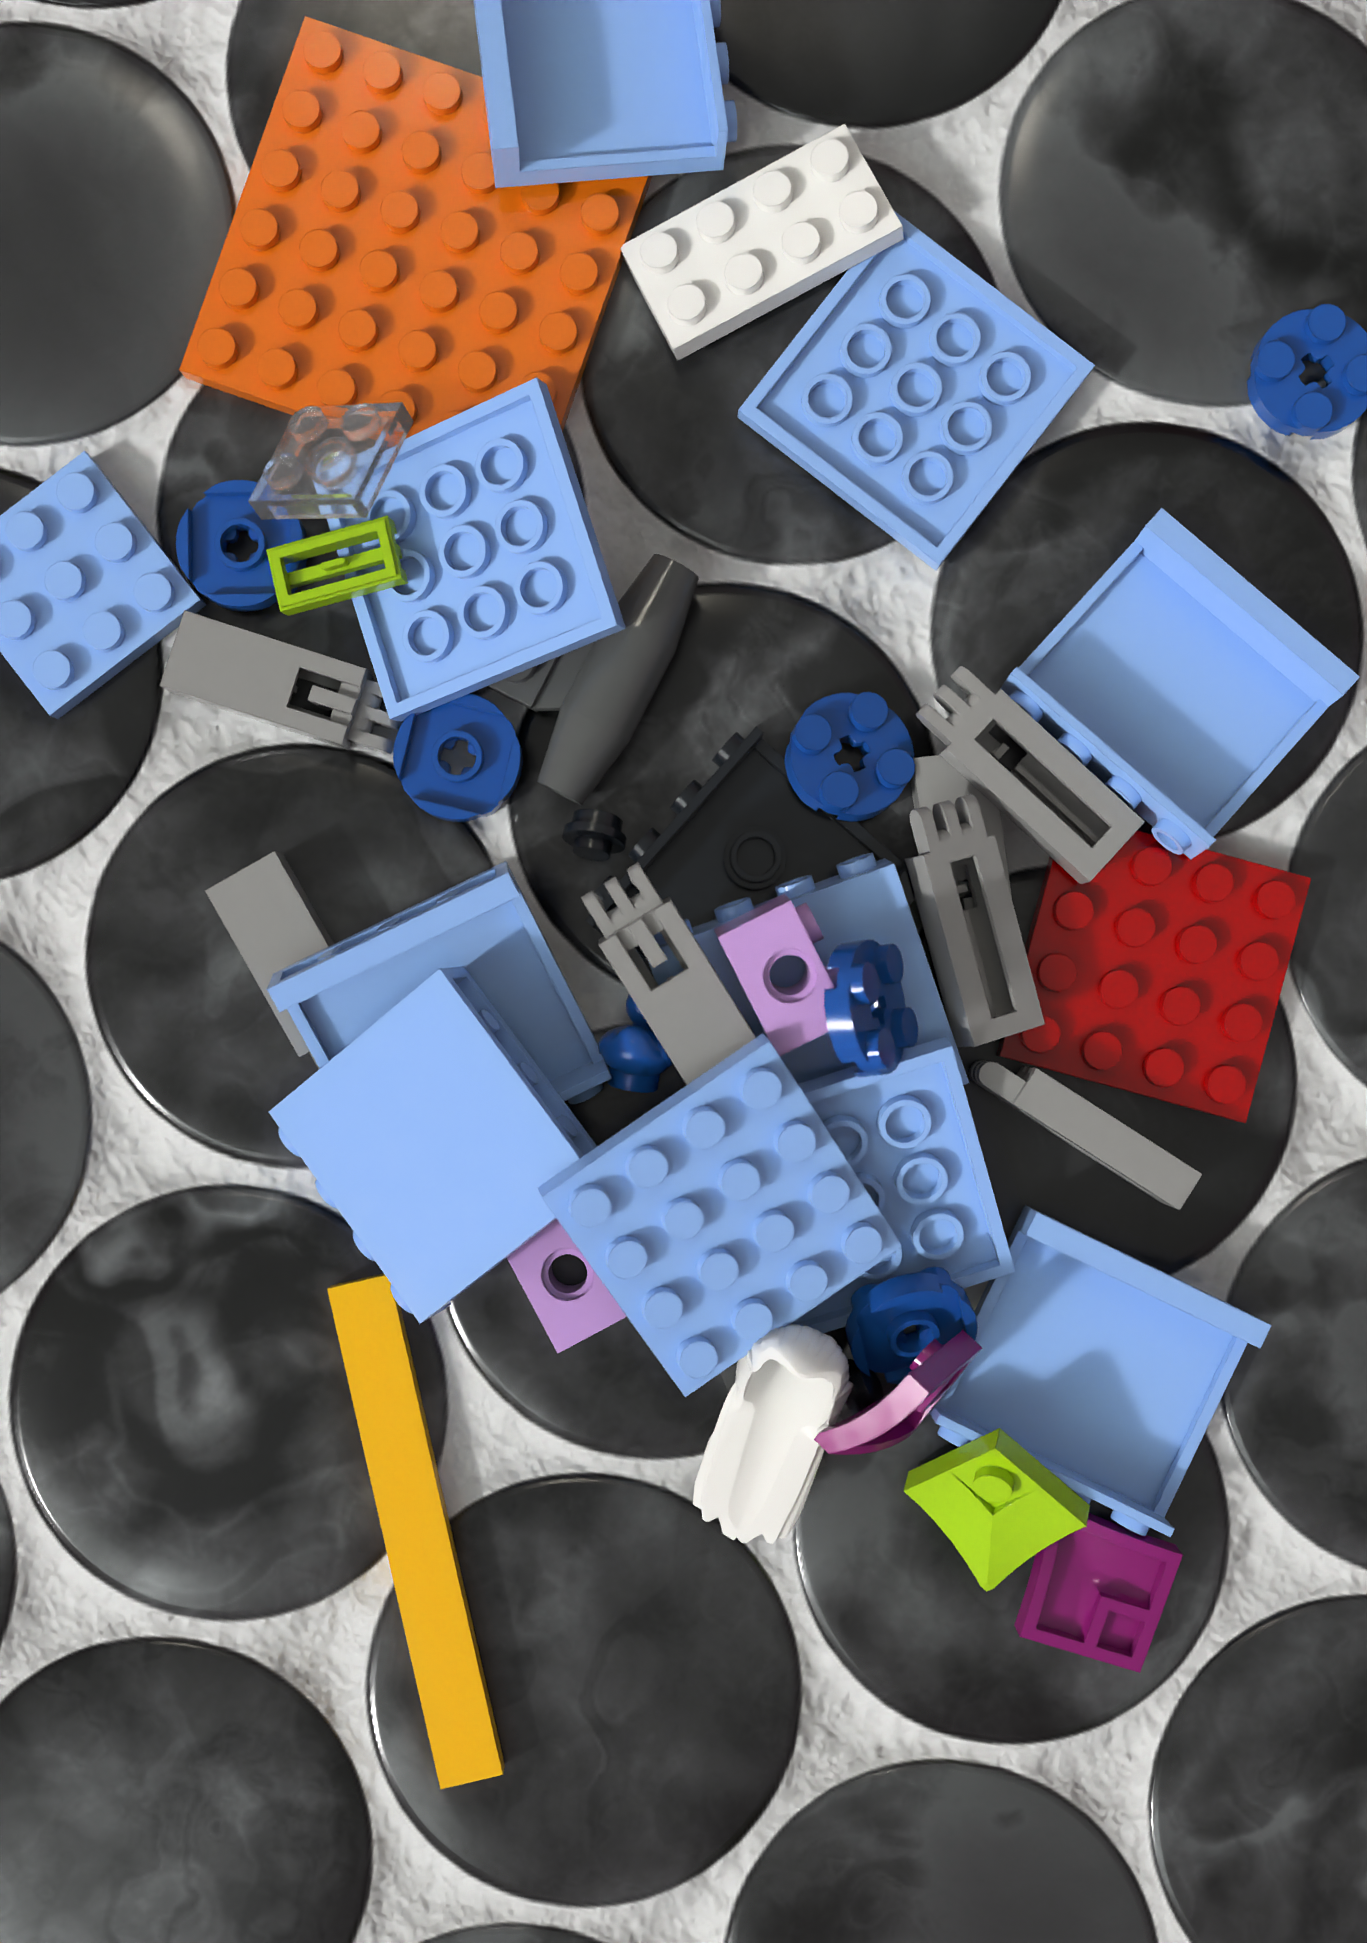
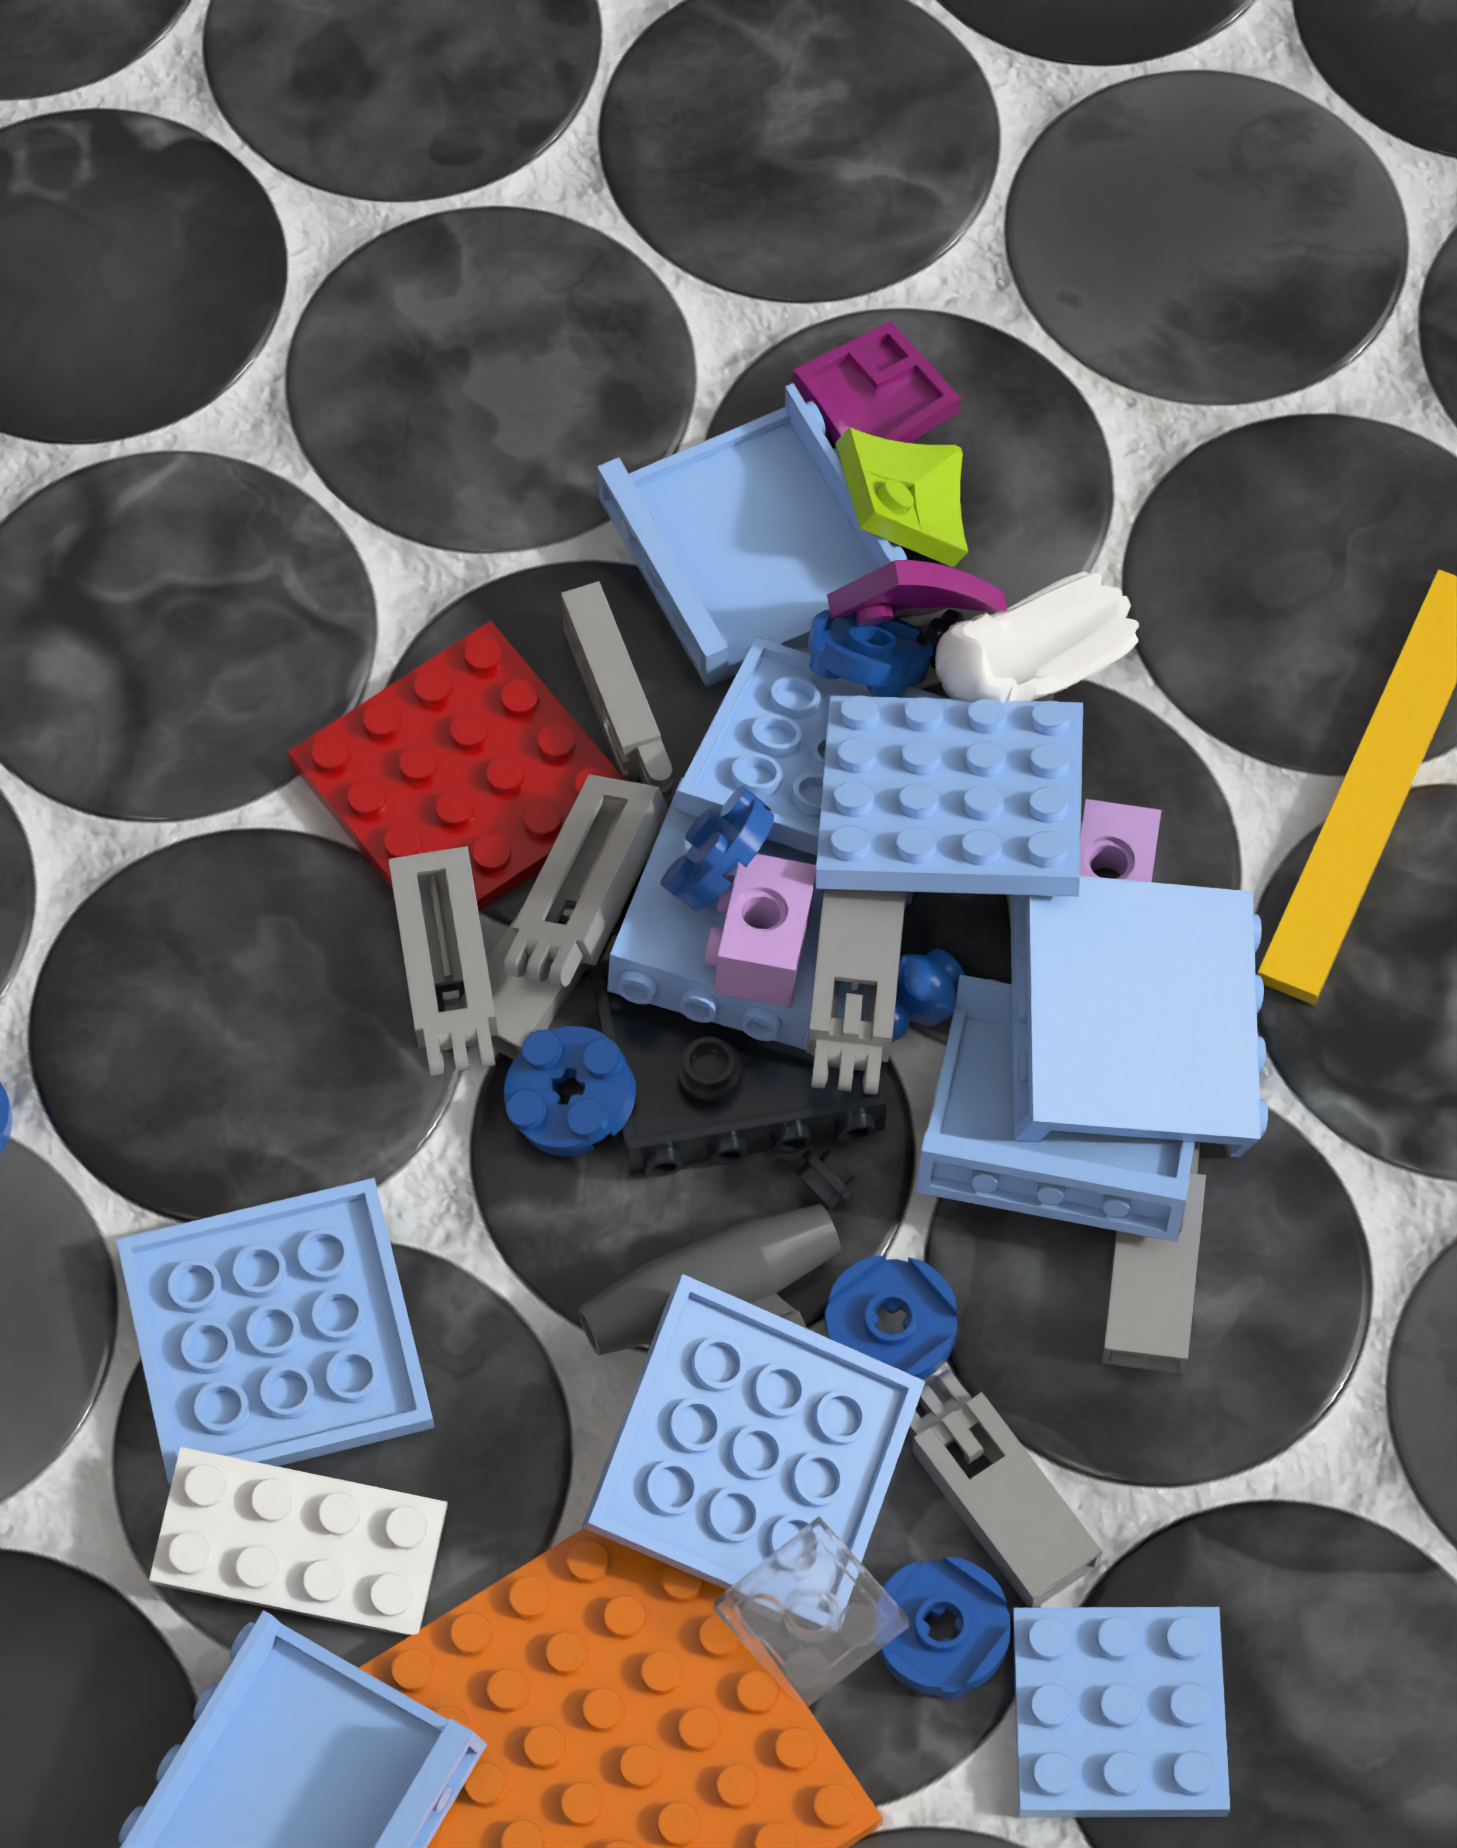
camera: 145 degrees left, 25 degrees down
lime tile [266,516,408,616] -> none
light blue panel [1000,508,1360,859] -> none

